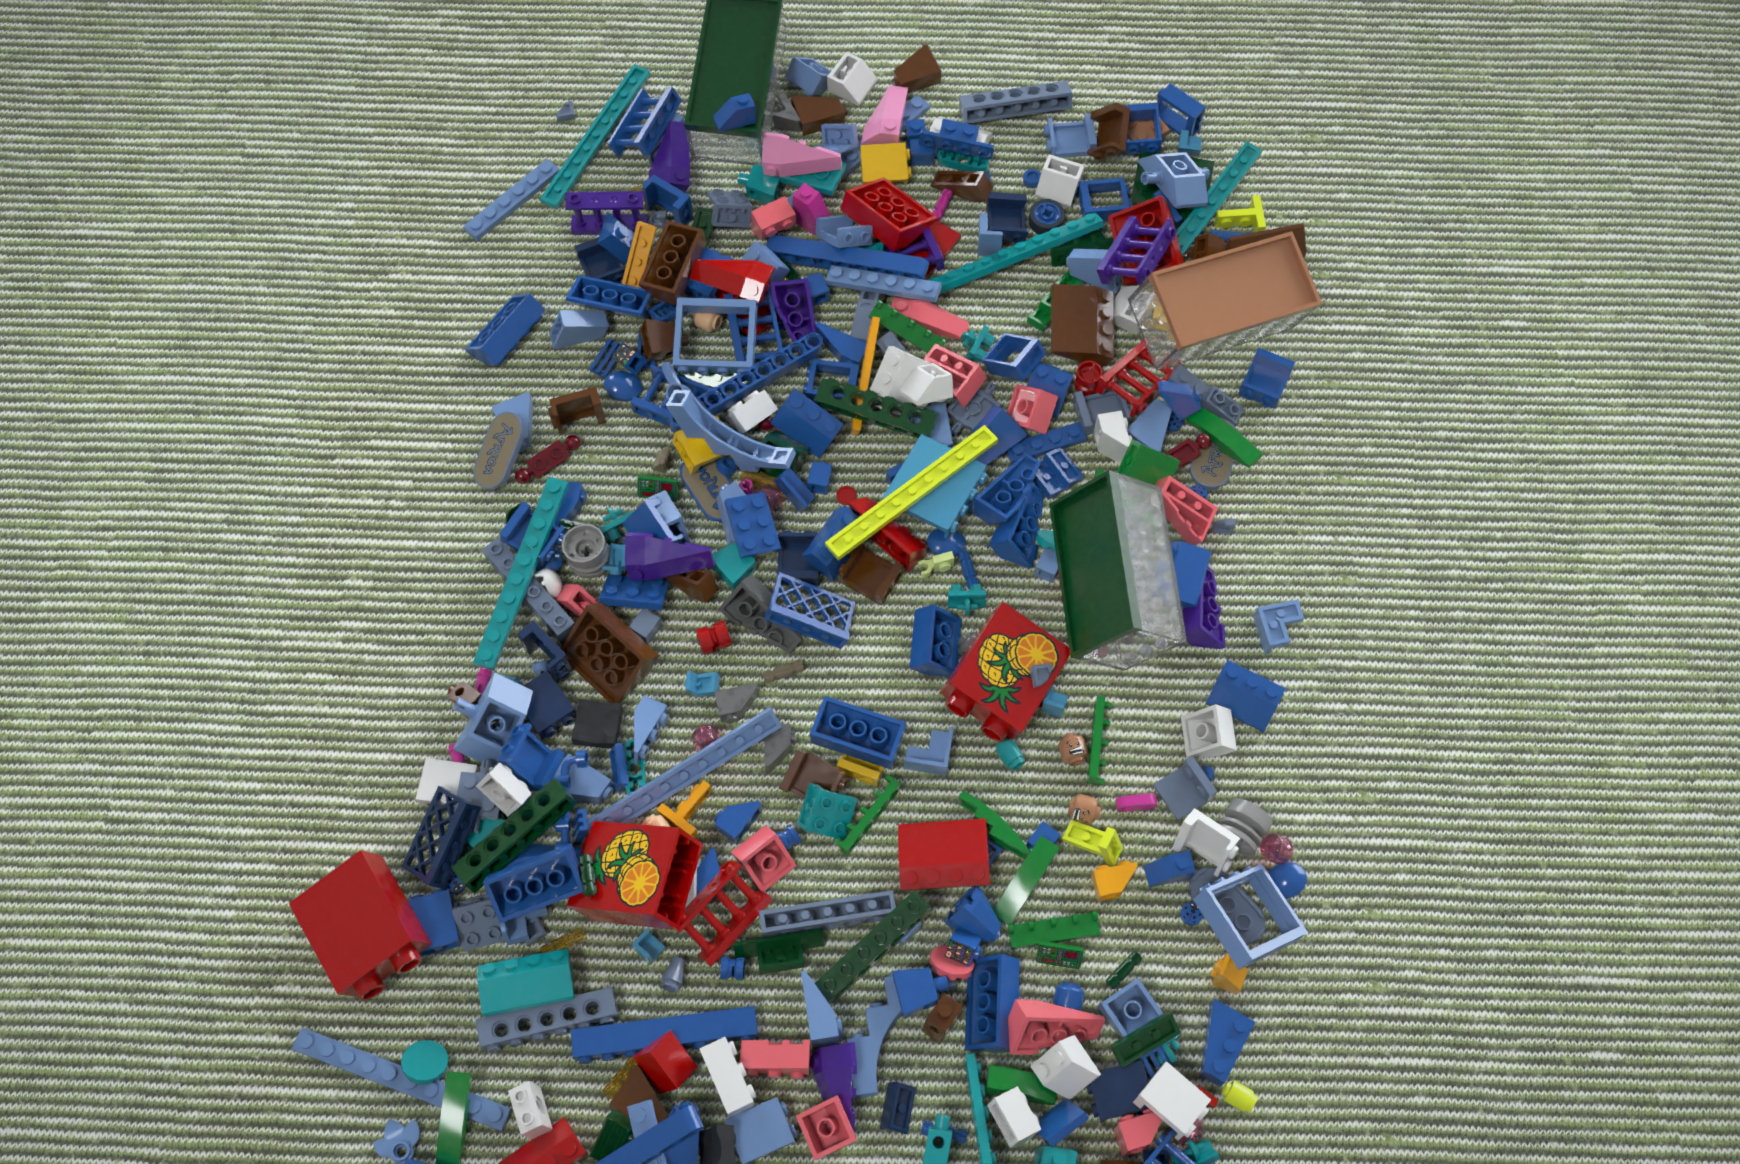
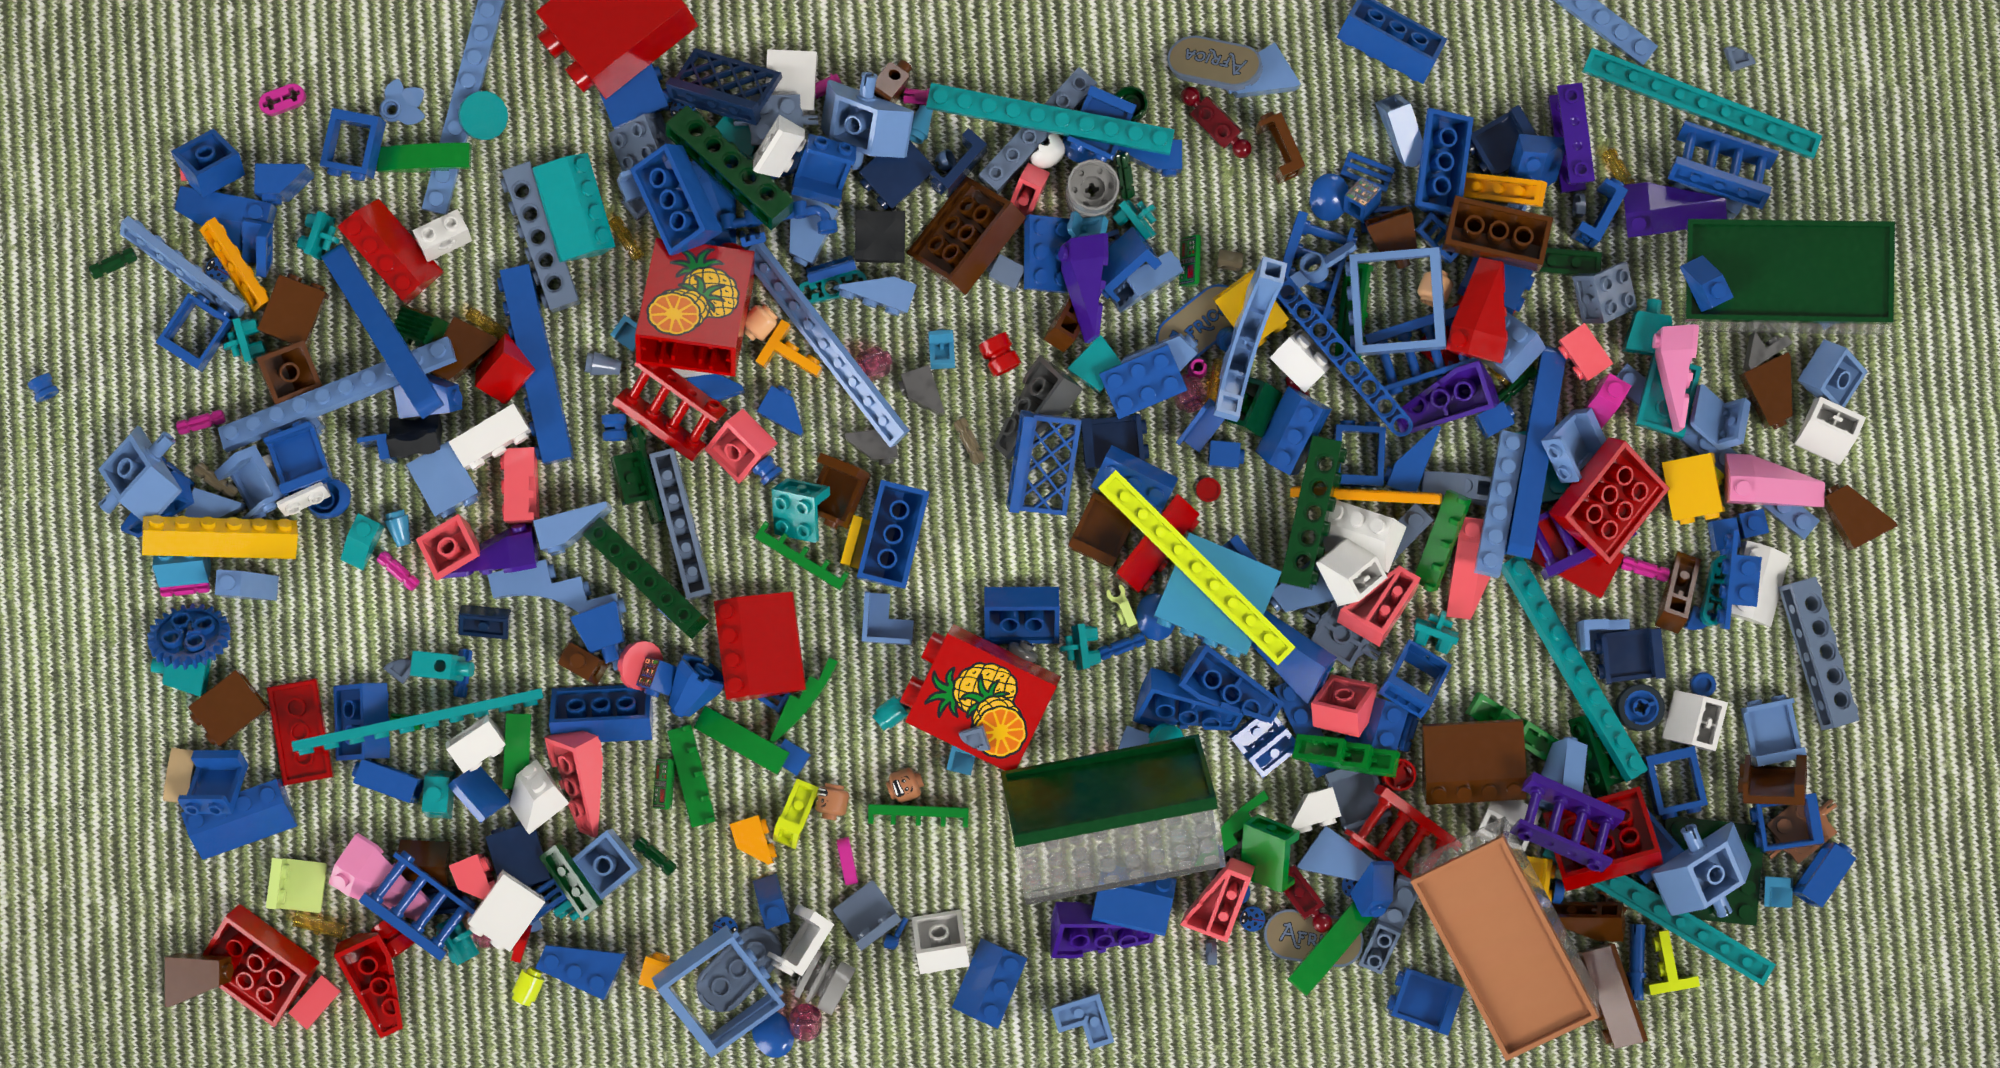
camera: 80 degrees right, 20 degrees up
dark green axle [579,854,597,897] -> none
blue head [1053,981,1084,1011] -> none
none -> green slope [1292,734,1400,778]

